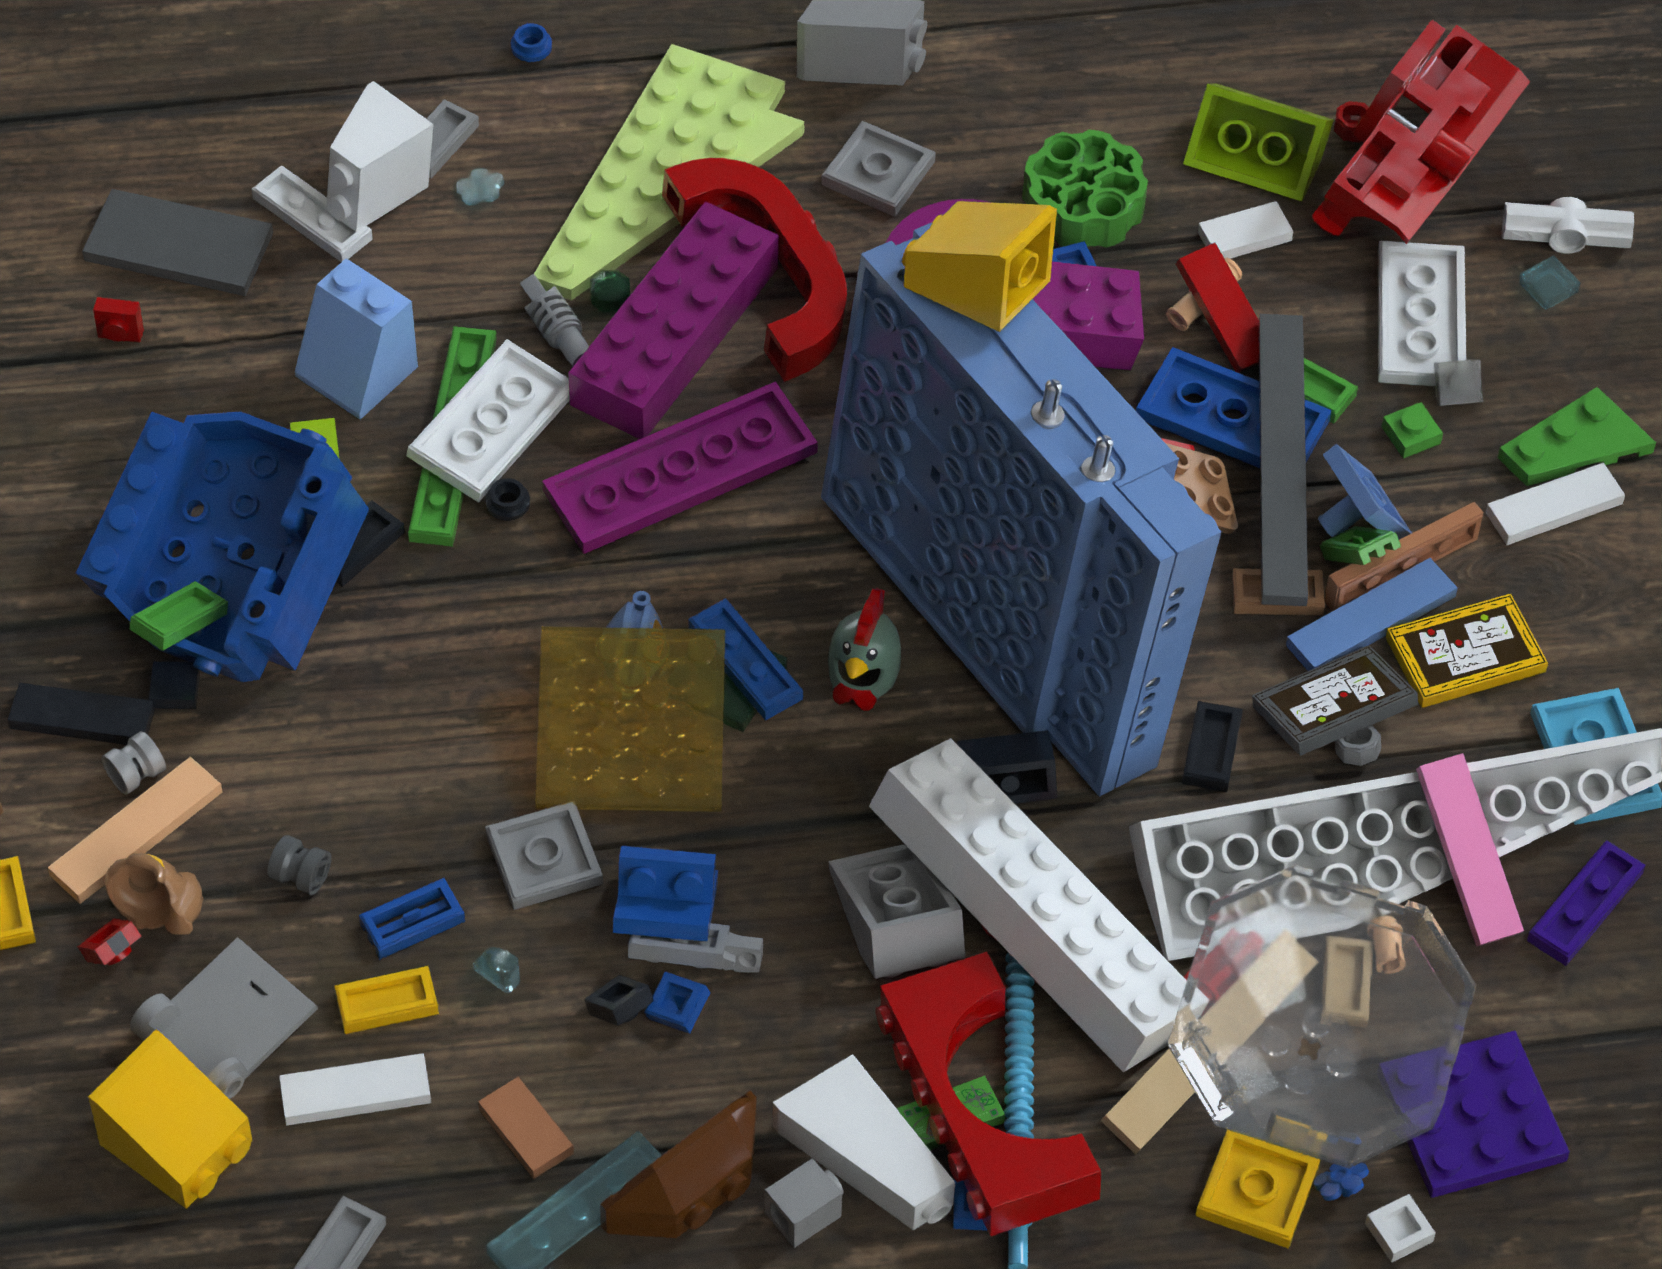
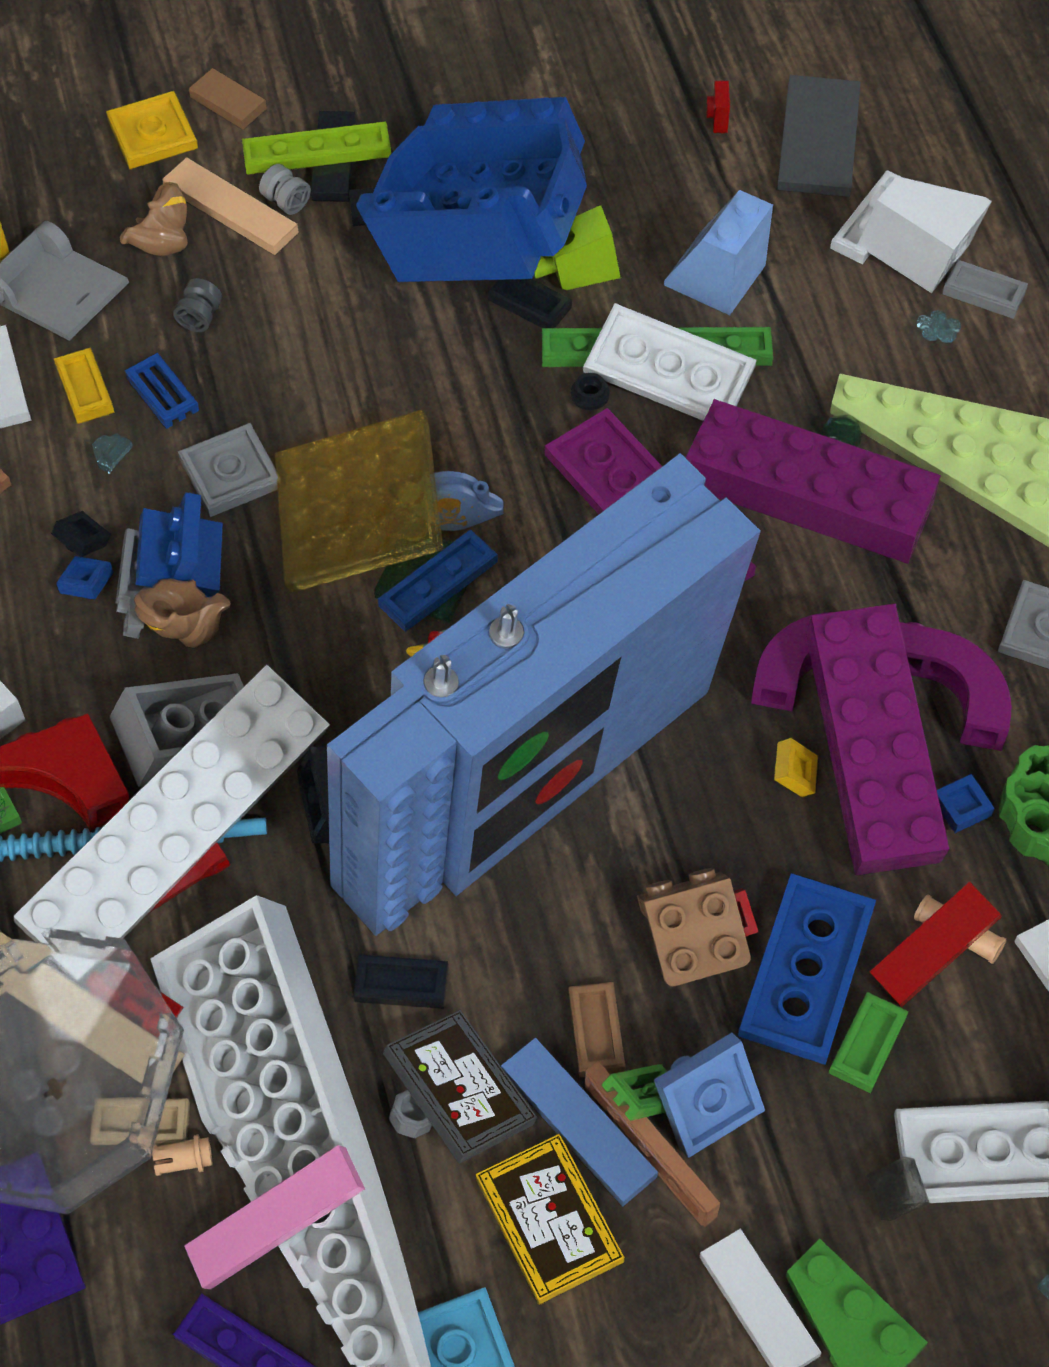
camera: 85 degrees right, 5 degrees up
red plate [77,918,142,965] -> none
bright green tile [130,581,228,651] -> none
light grey hinge [520,274,589,367] -> none
red arch [662,158,847,382] -> none
yellow slope [902,201,1057,332] -> none
dark grey tile [1258,314,1308,606] -> none
bright green plate [1382,402,1443,458] -> none
none -> medium nougat hair [134,579,230,648]
none -> lime tile [242,121,391,175]

